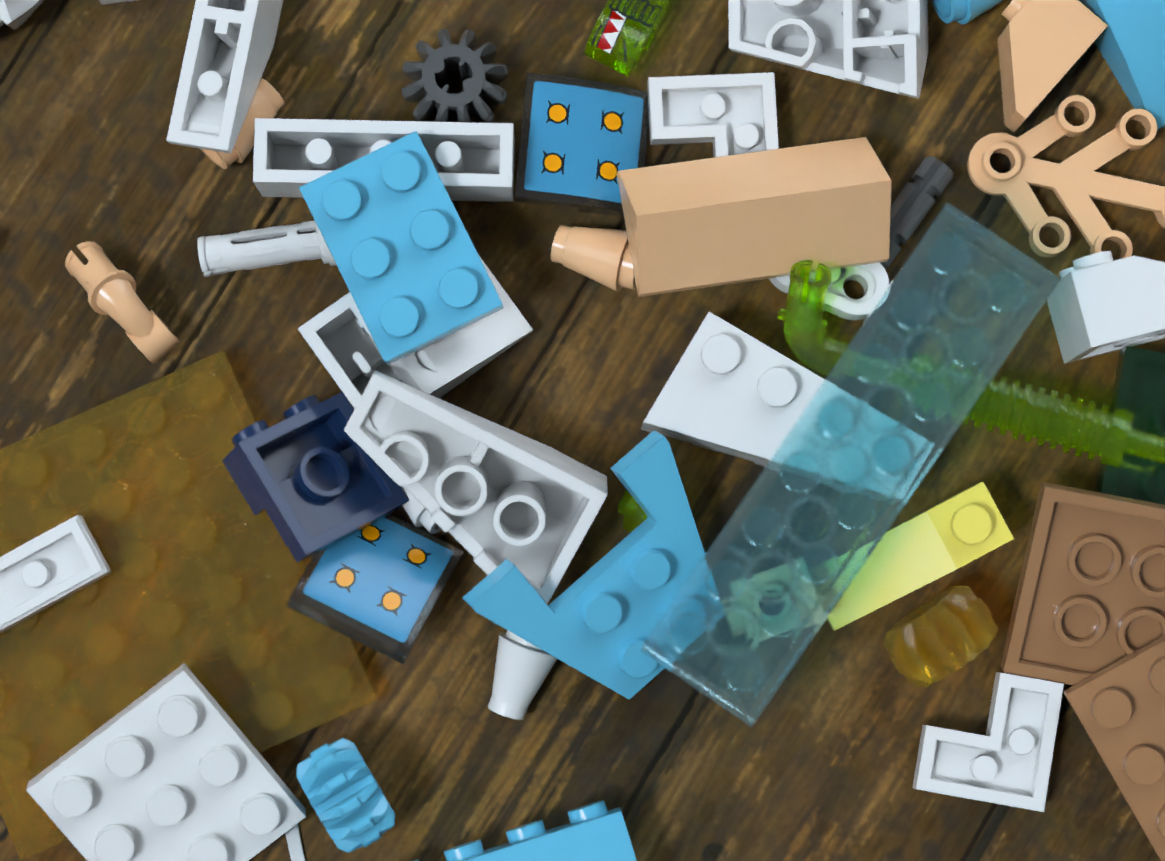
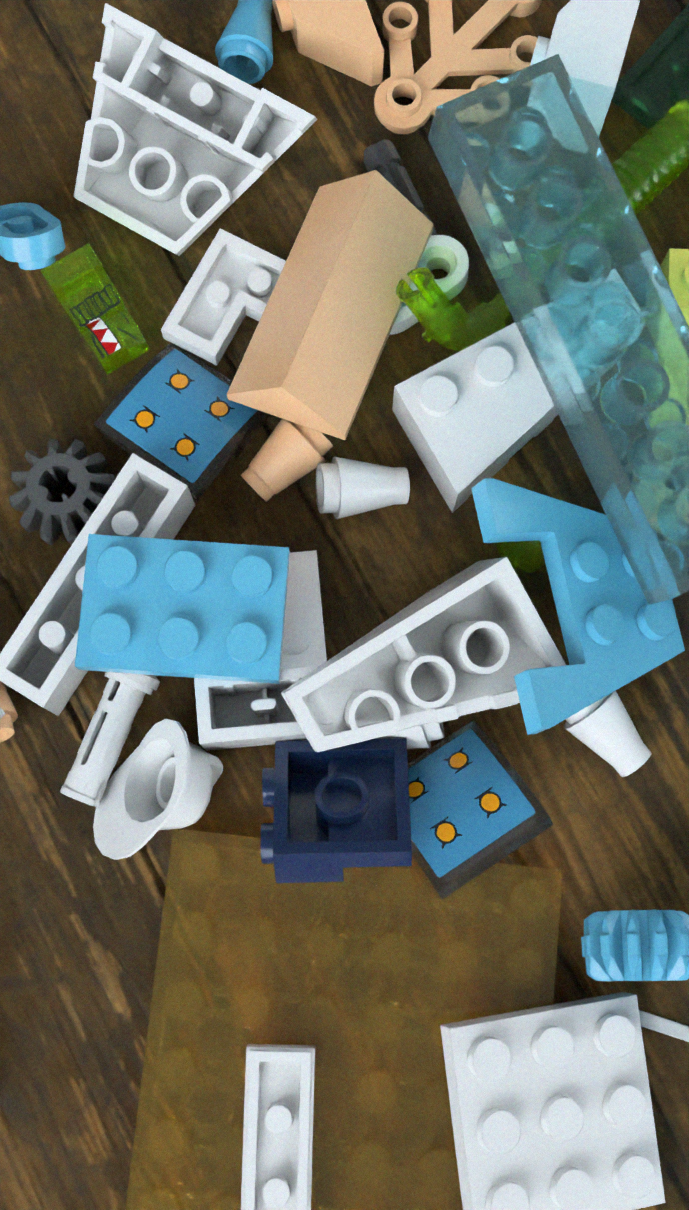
camera: 55 degrees left, 5 degrees down
light nougat piece [65,241,180,365] -> none
none -> white piece [93,719,224,860]
none -> white cone [316,456,410,519]

